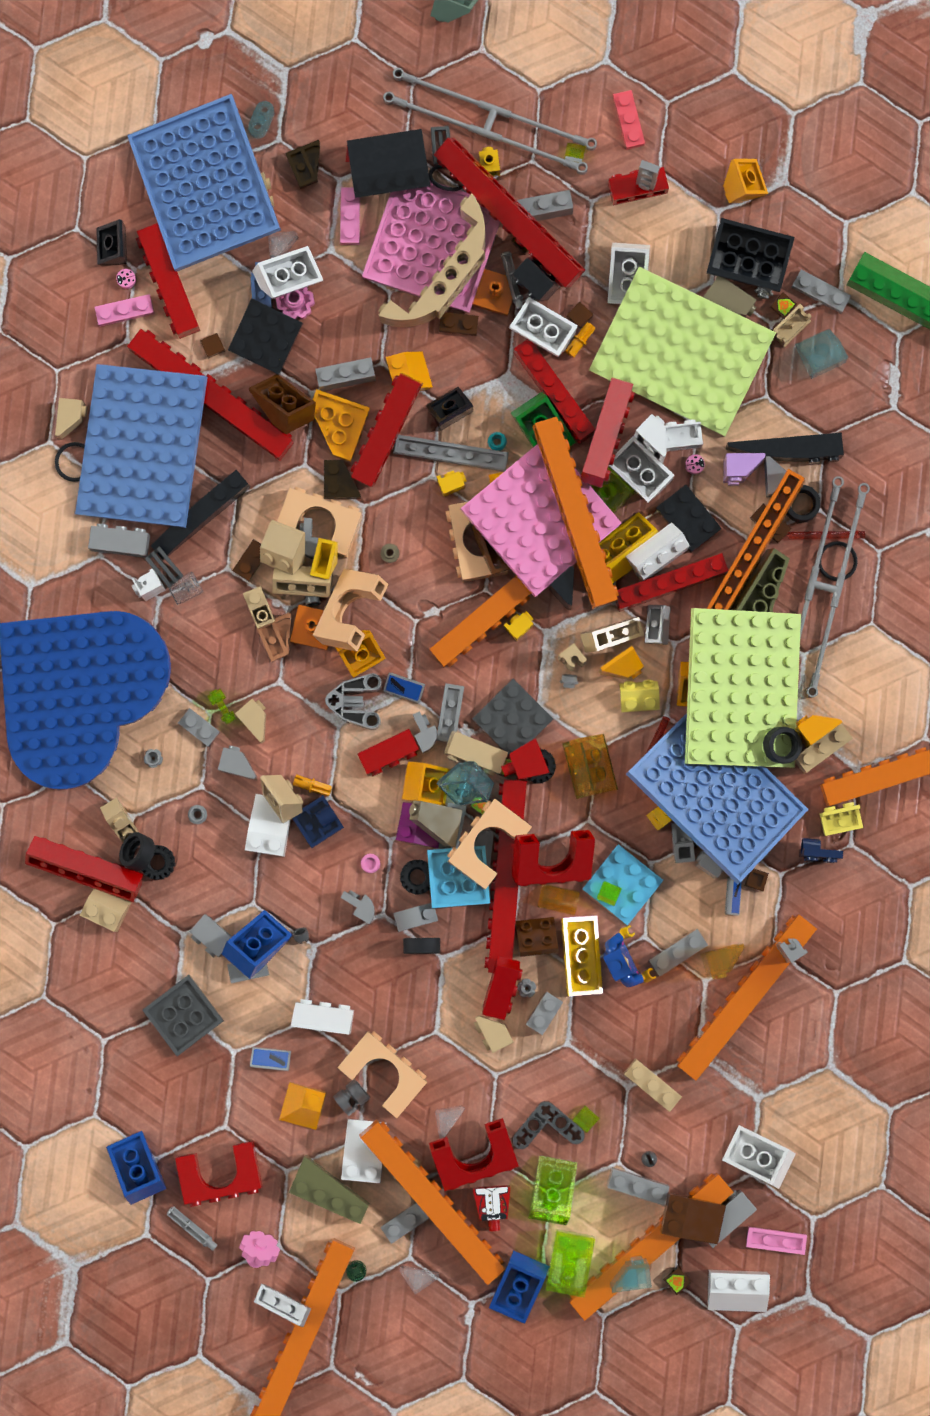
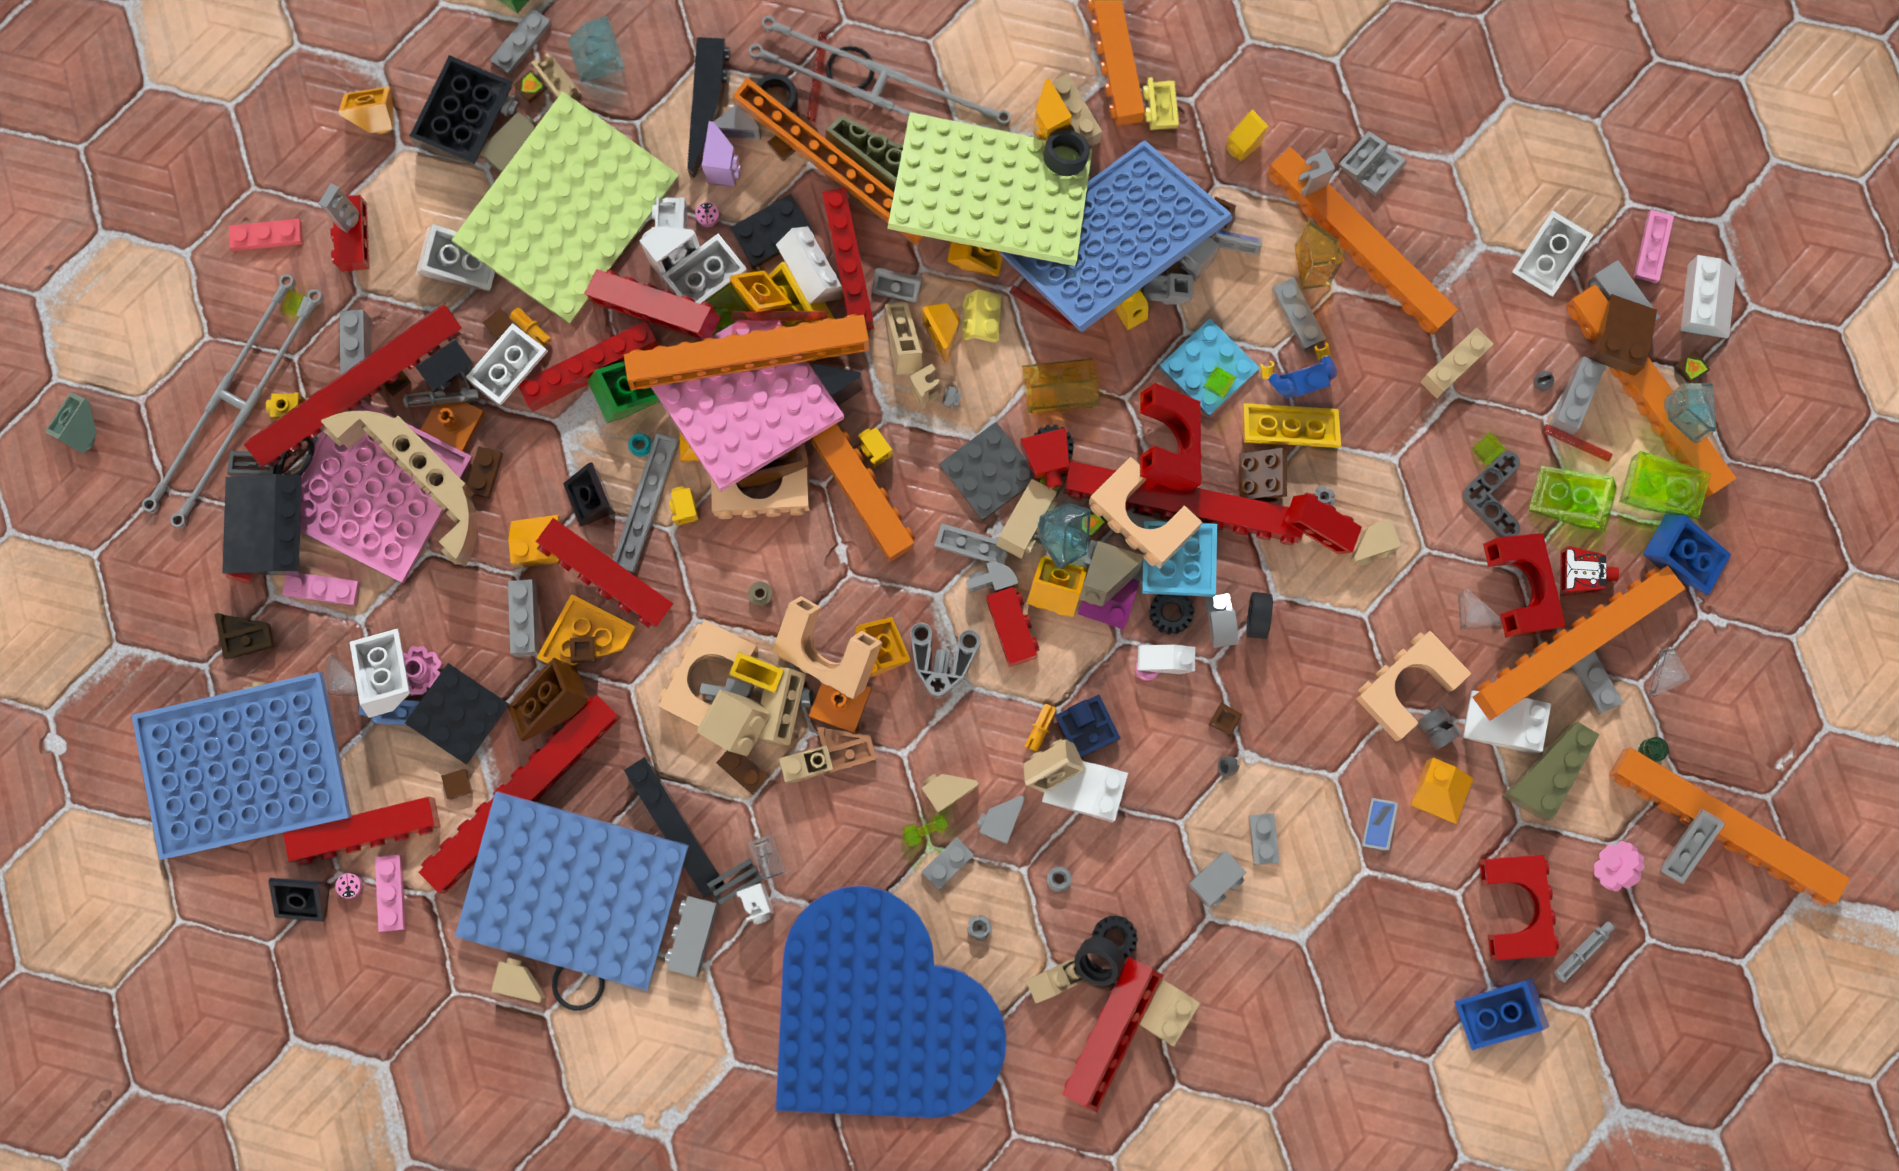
camera: 85 degrees left, 5 degrees down
dark grey plate [143,974,224,1056] -> none
blue slope [222,910,292,979] -> none
clear light blue plate [248,101,275,139] -> none
white slope [291,999,354,1035] -> none
dark brown wing [324,460,361,499] -> none
light grey brick [340,890,375,924] -> none
slope [383,672,426,703] -> none
light grey brick [526,991,563,1035] -> none
clear yellow slope [538,884,580,915] -> none
dark blue plate [799,838,843,863] -> none
none -> reddish brown tile [570,637,596,663]
none -> light orange slope [729,270,792,312]
none -> clear red bar [731,311,828,321]
none -> white slope [1137,645,1195,674]
none -> reddish brown tile [1209,702,1243,736]
none -> yellow slope [1226,109,1268,161]
none -> light grey slope [1339,131,1406,197]
none -> clear red bar [1542,424,1613,462]

